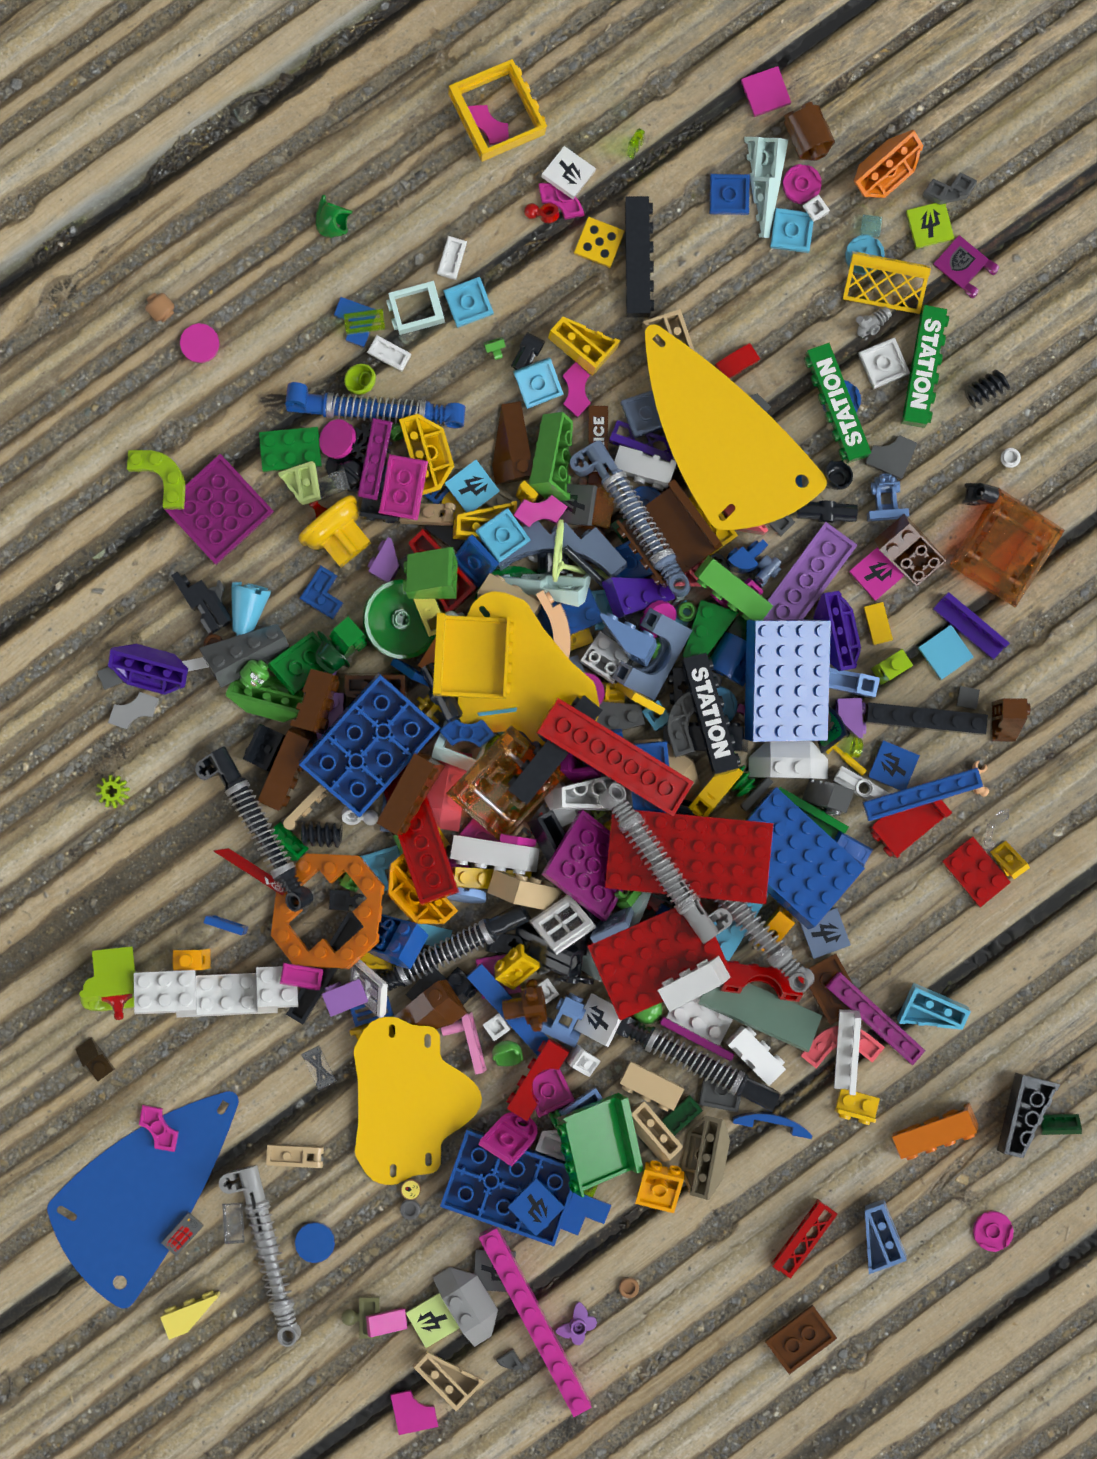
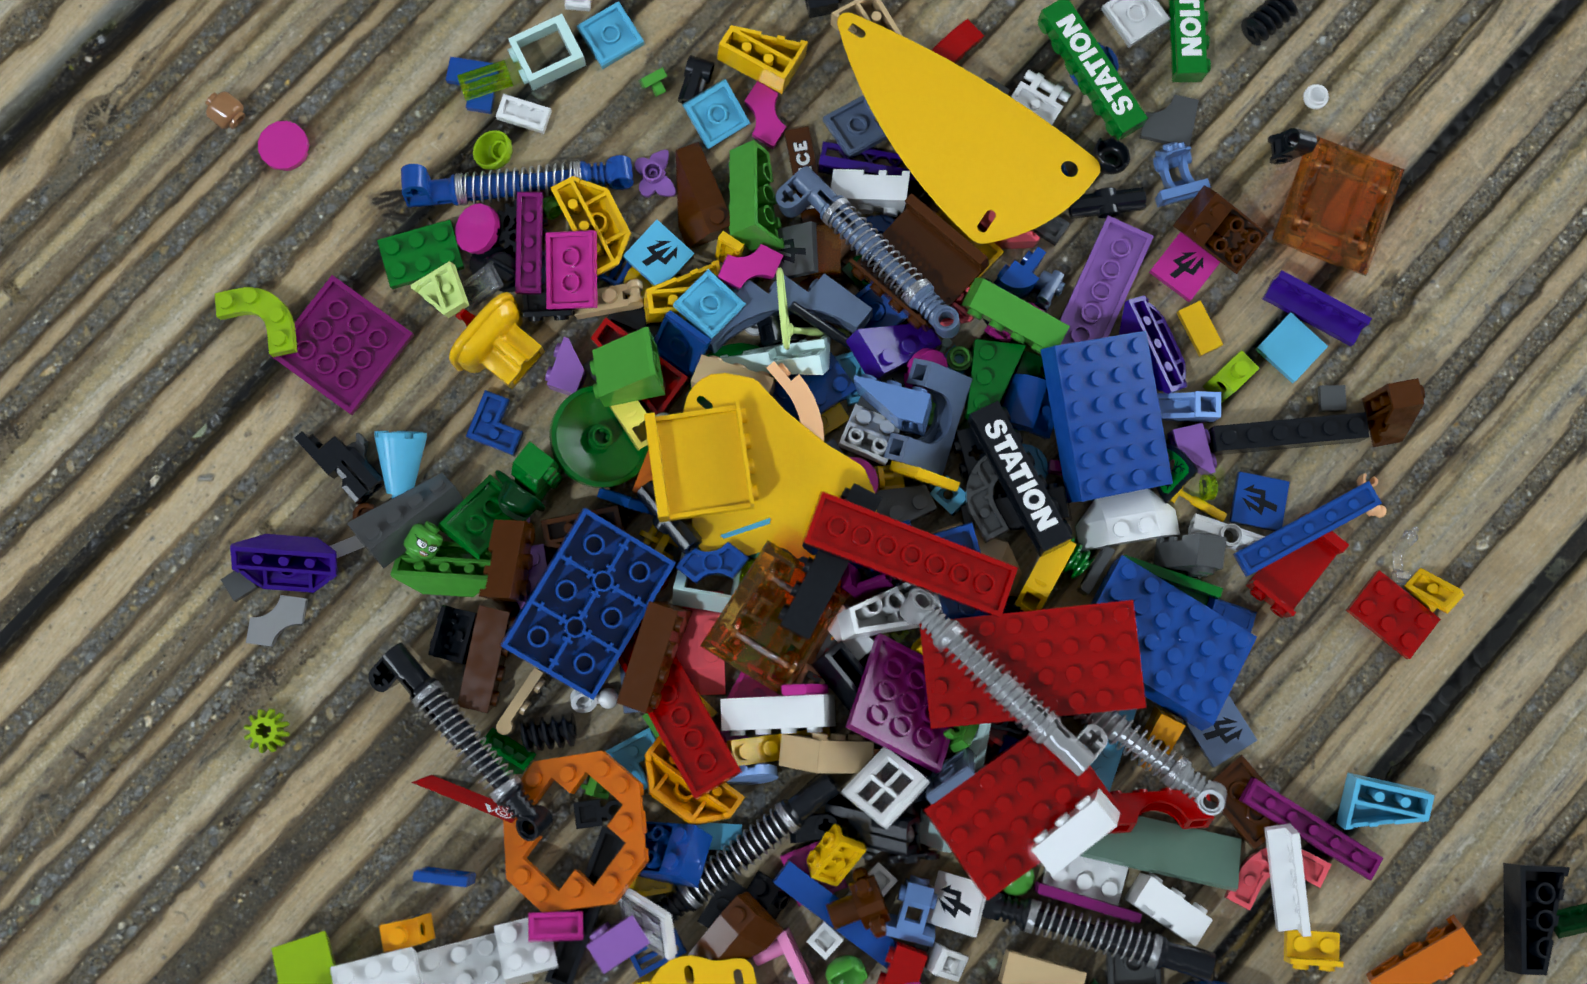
camera: 15 degrees left, 5 degrees down
none -> medium lavender animal [635,149,676,198]
none -> white plate [1011,70,1071,125]

